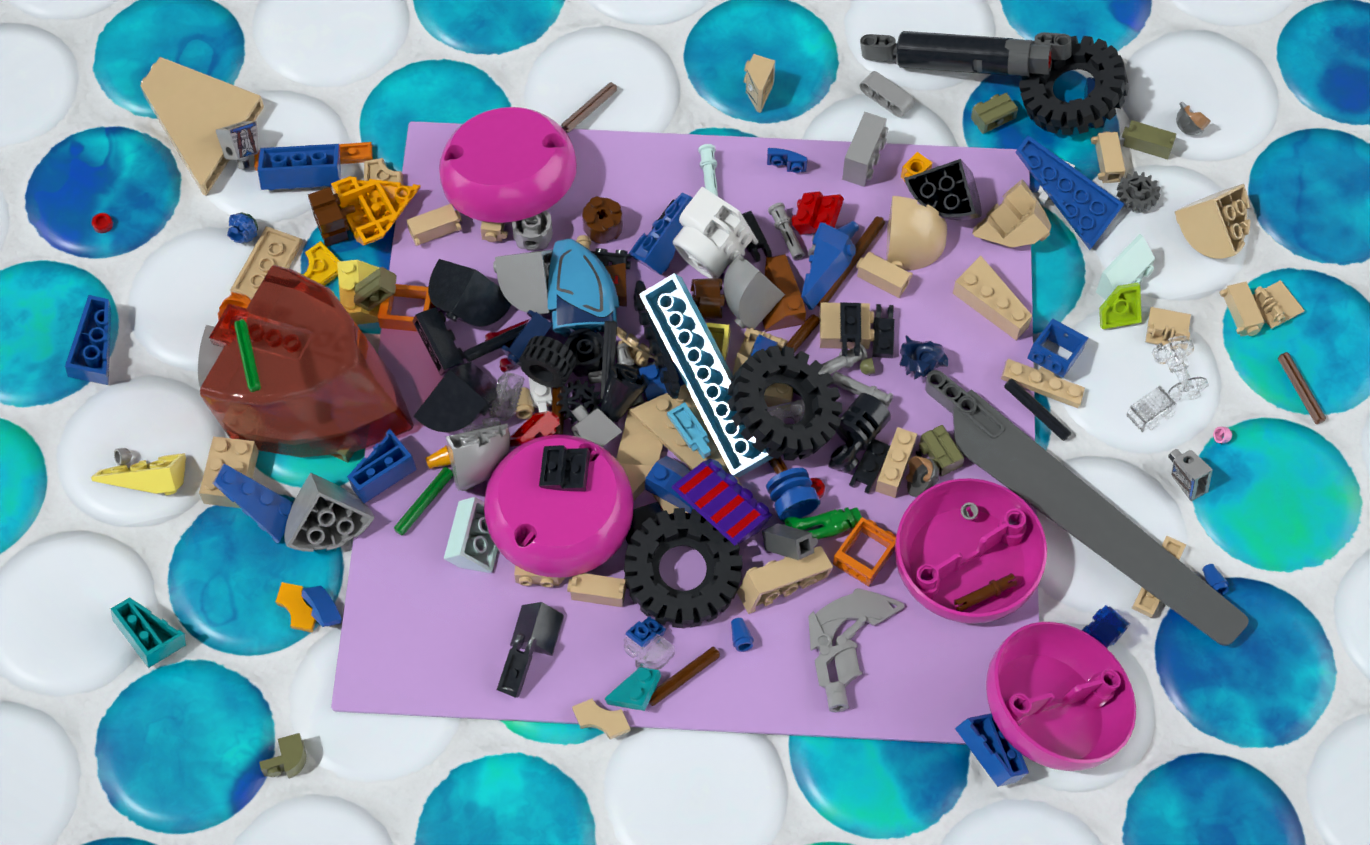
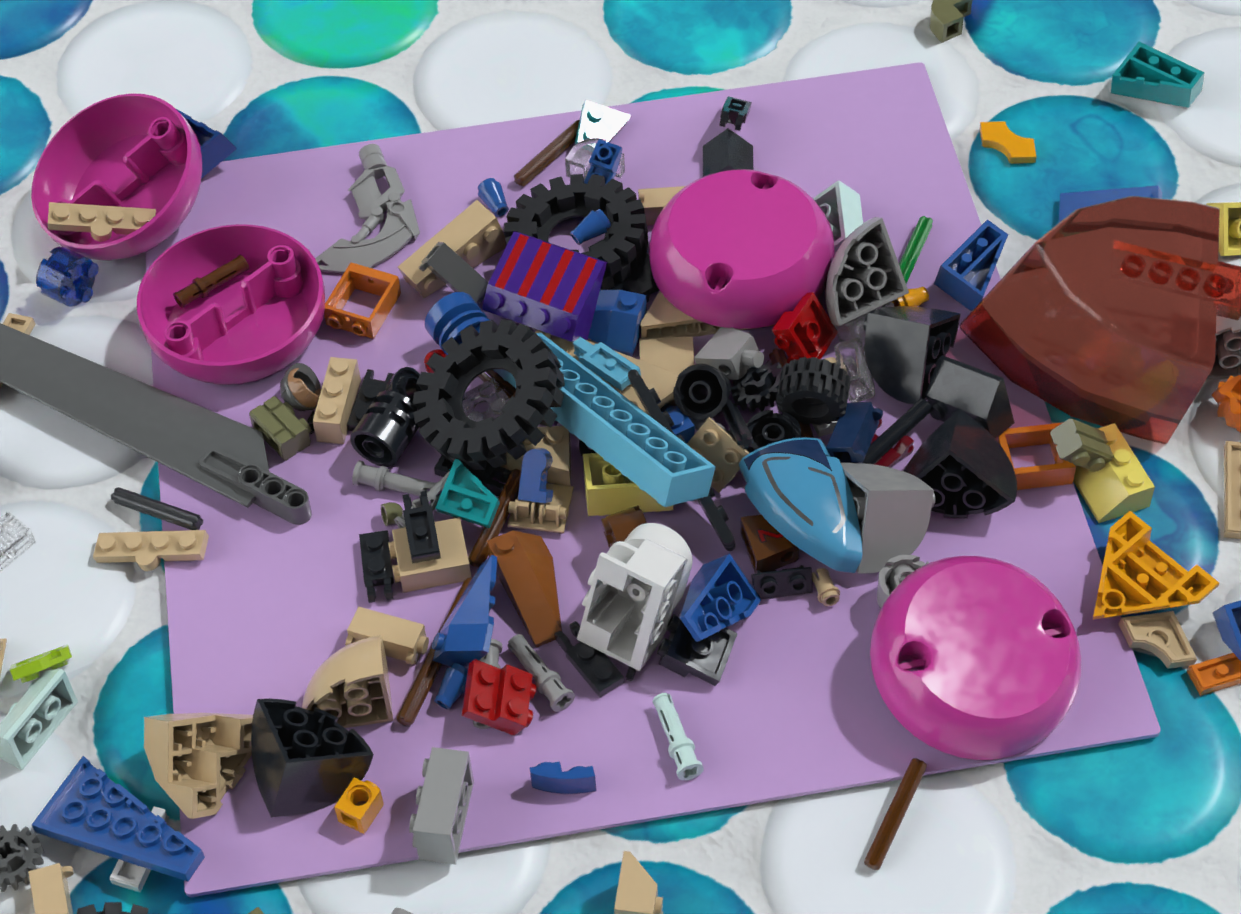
camera: 170 degrees right, 10 degrees down
green axle [234,319,261,392] -> none
light grey brick [285,472,375,552] -> none
yellow tile [301,241,341,293] -> none
blue slope [301,585,342,627] -> none
reddish brown brick [308,187,356,247] -> none
tan brick [406,204,462,246] -> none
black slope [539,445,590,491] -> none
tan tile [572,698,630,739] -> none
reddish brown brick [582,196,623,244] -> none
light grey brick [723,254,785,329] -> none
green piece [785,507,862,540] -> none
dark blue hair [899,335,948,380] -> none
tan wedge [953,255,1032,340] -> none
light grey hinge [961,502,978,520] -> none
blue window [1027,318,1089,378] -> none
none -> tan hinge [48,202,156,242]
none -> teal wing [435,459,500,529]
none -> blue cone [570,209,611,245]

